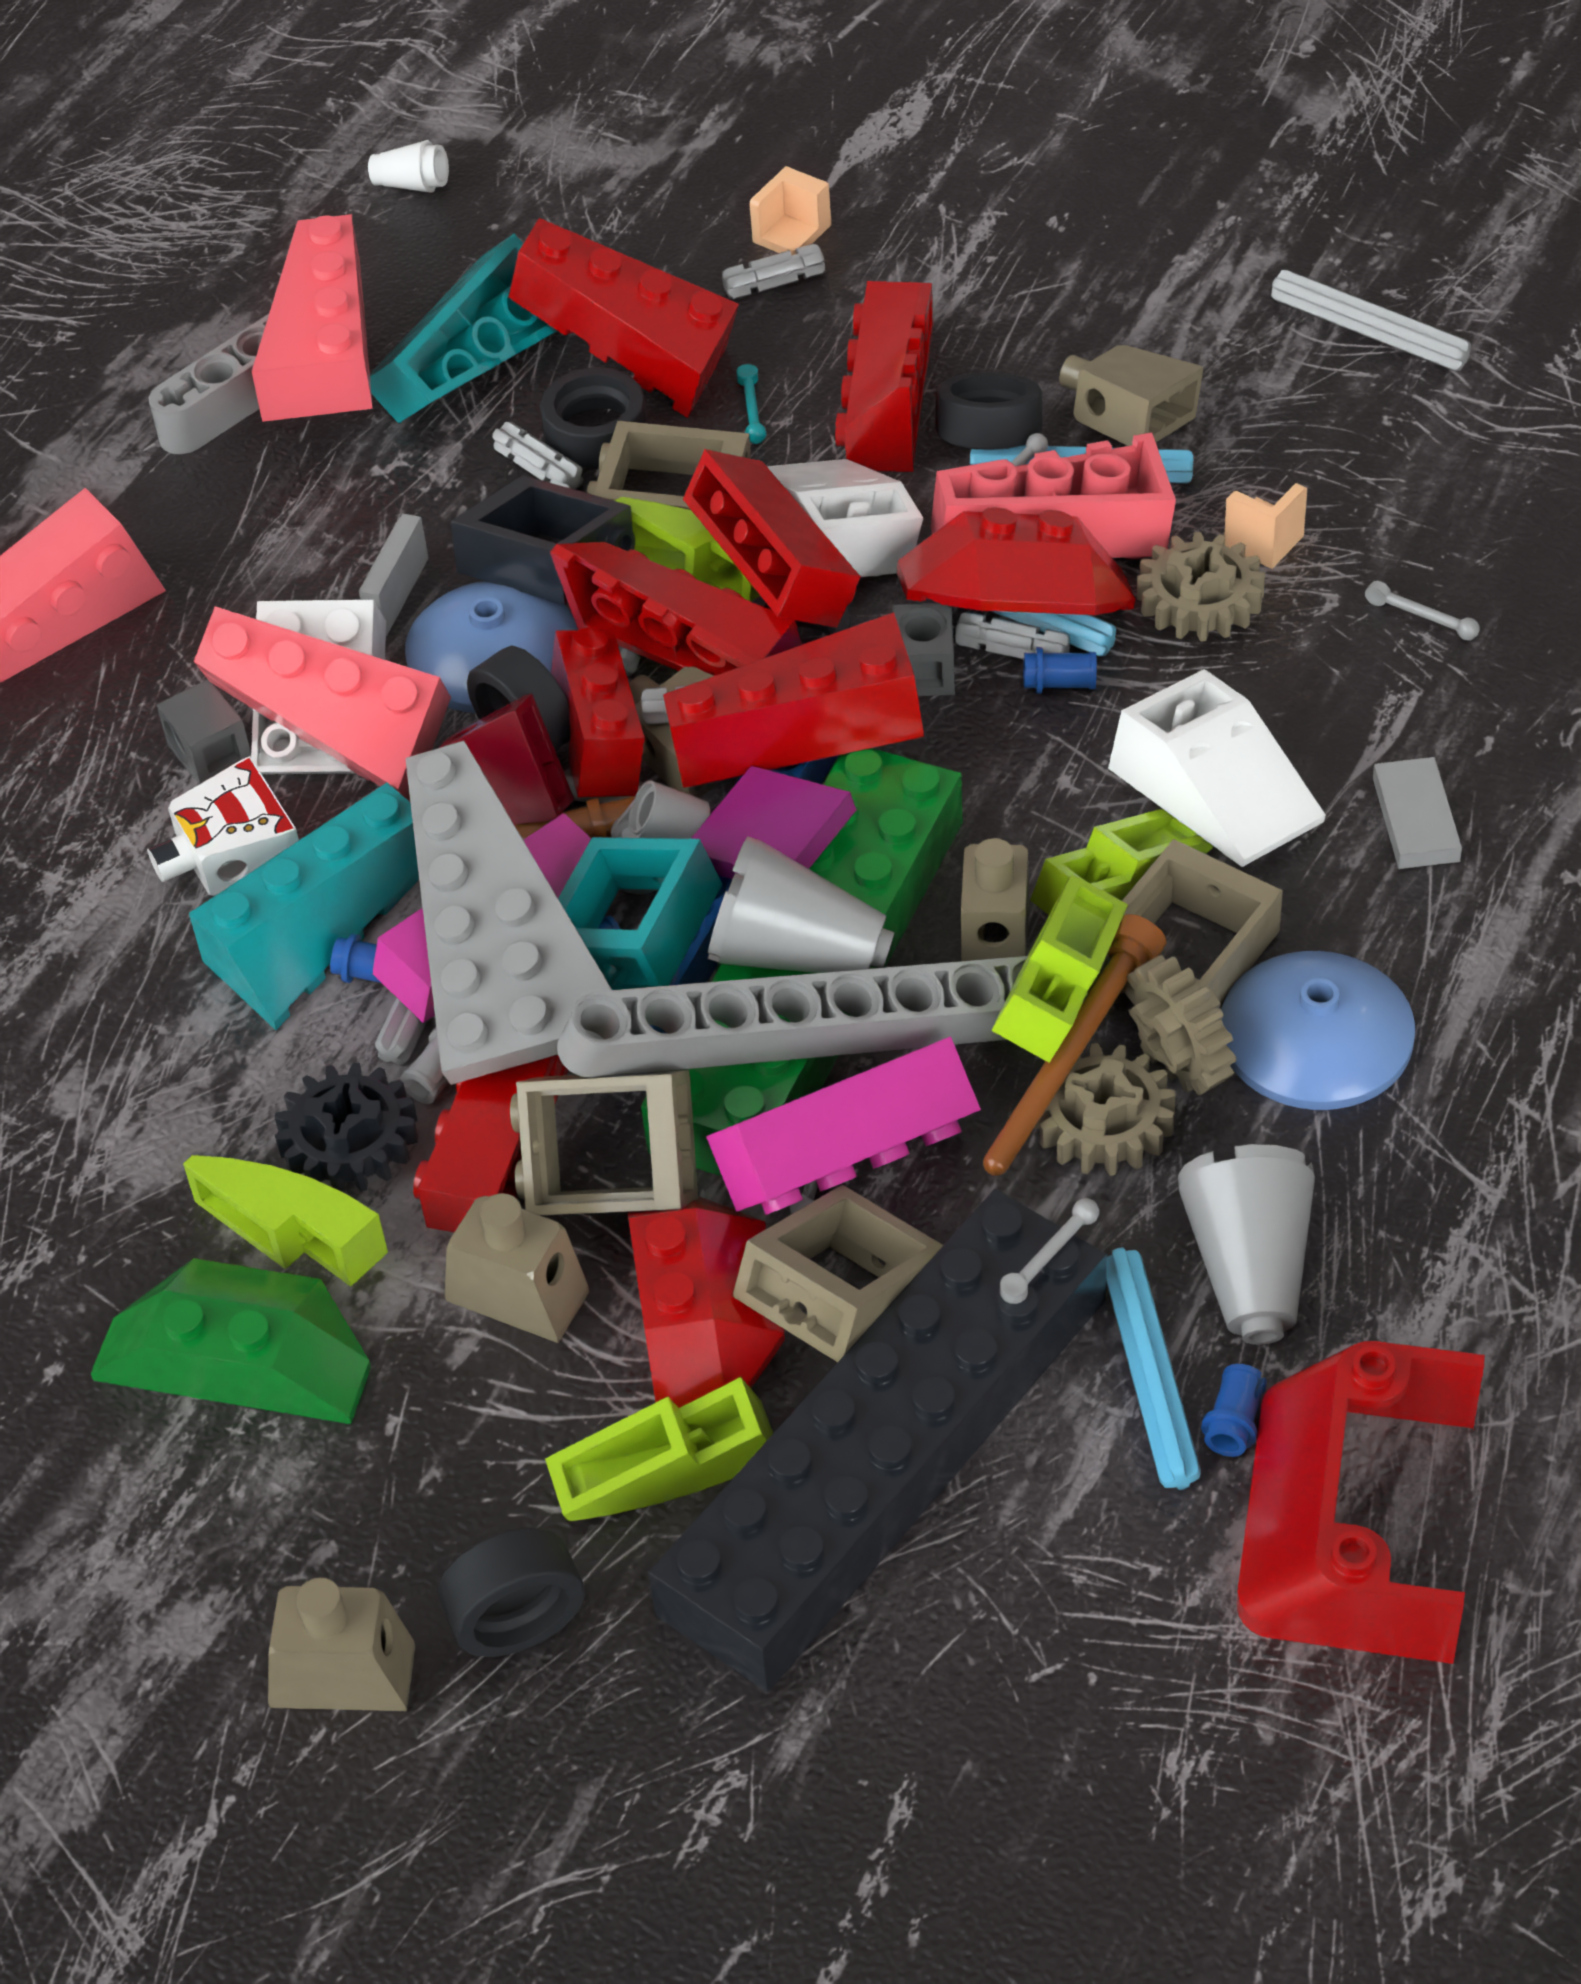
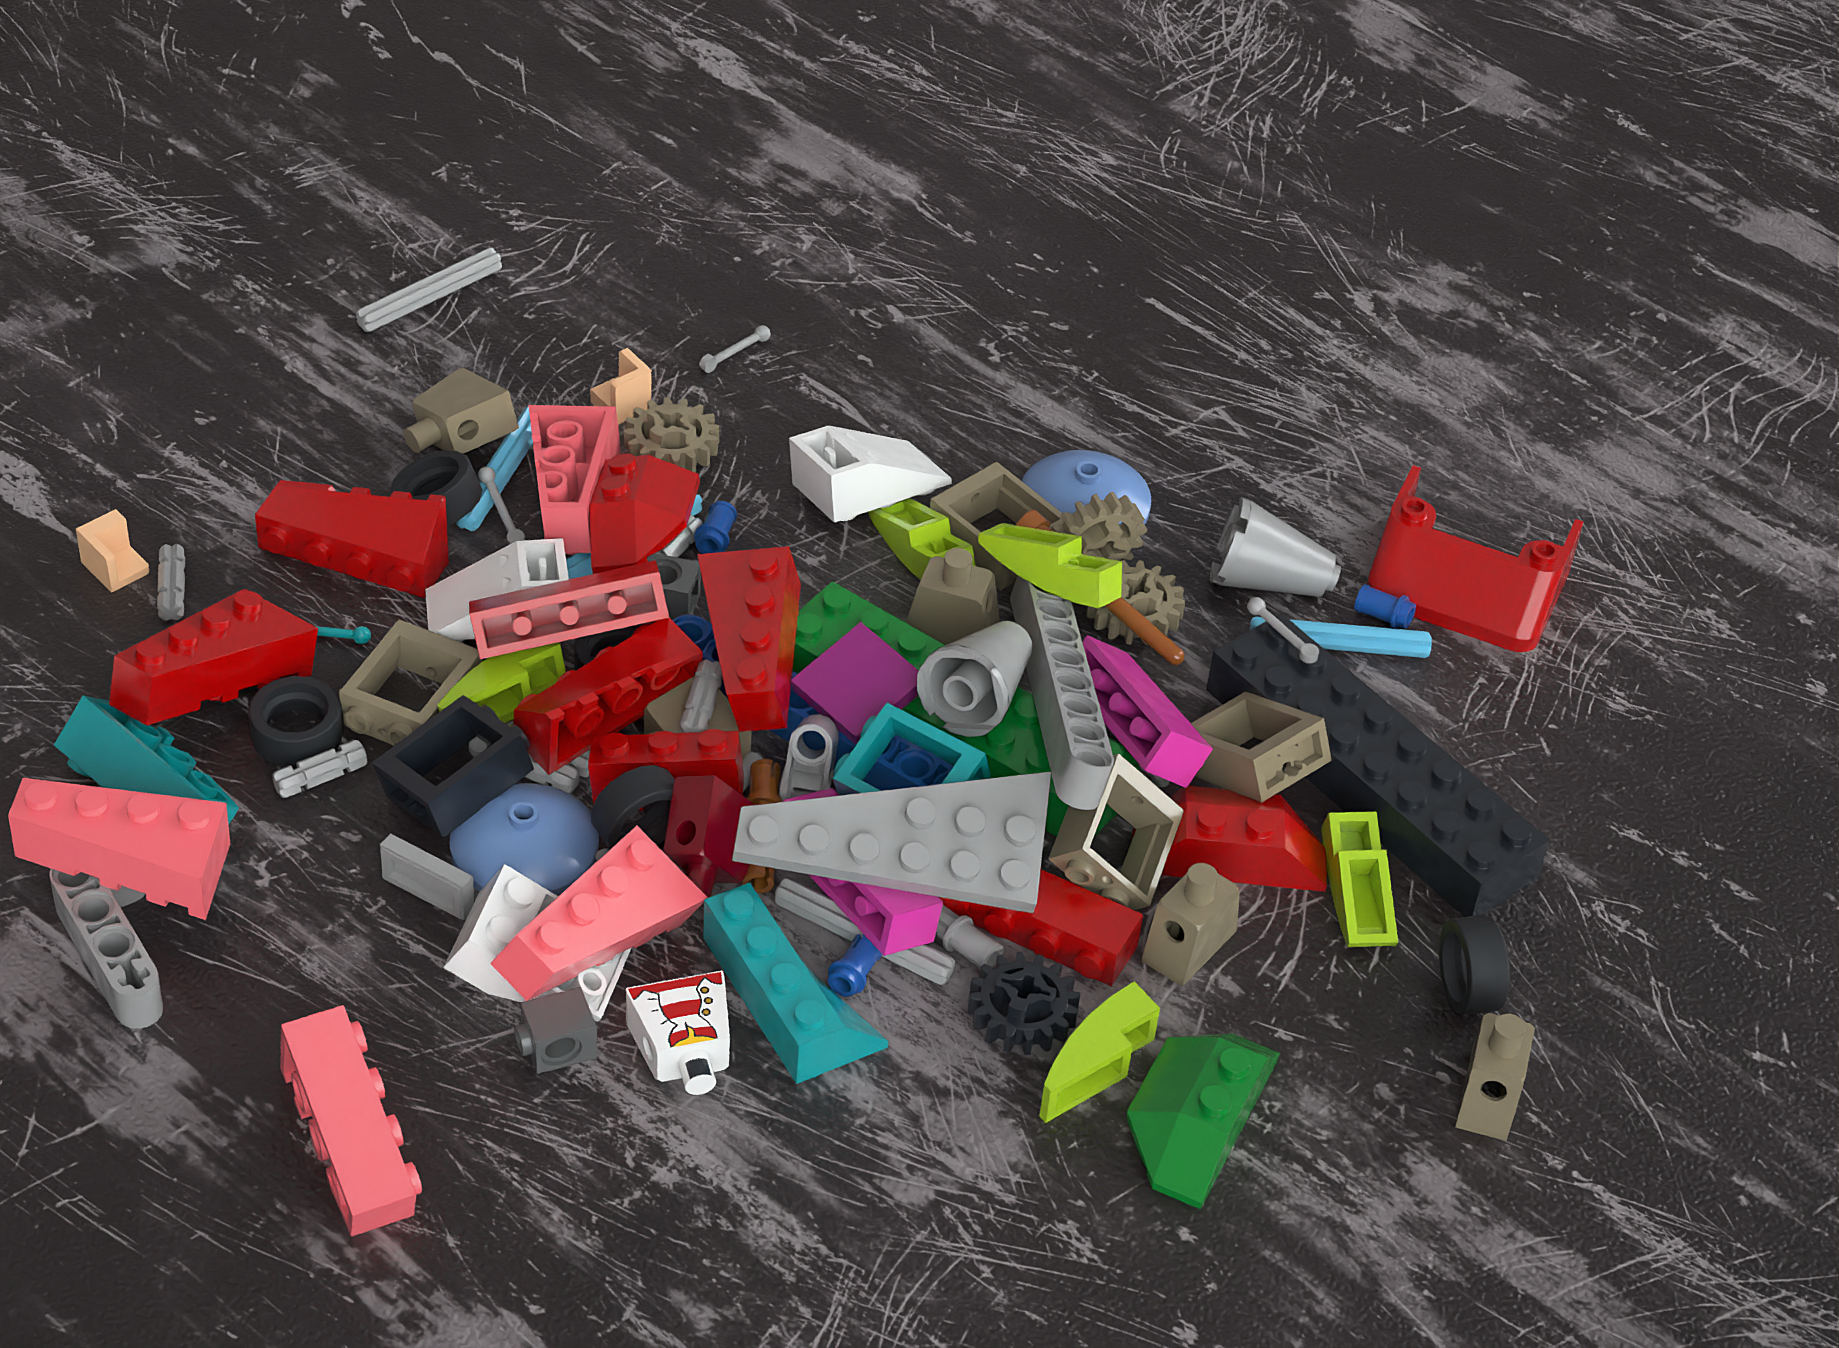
camera: 85 degrees left, 5 degrees down
light grey tile [1373,757,1462,869] -> none

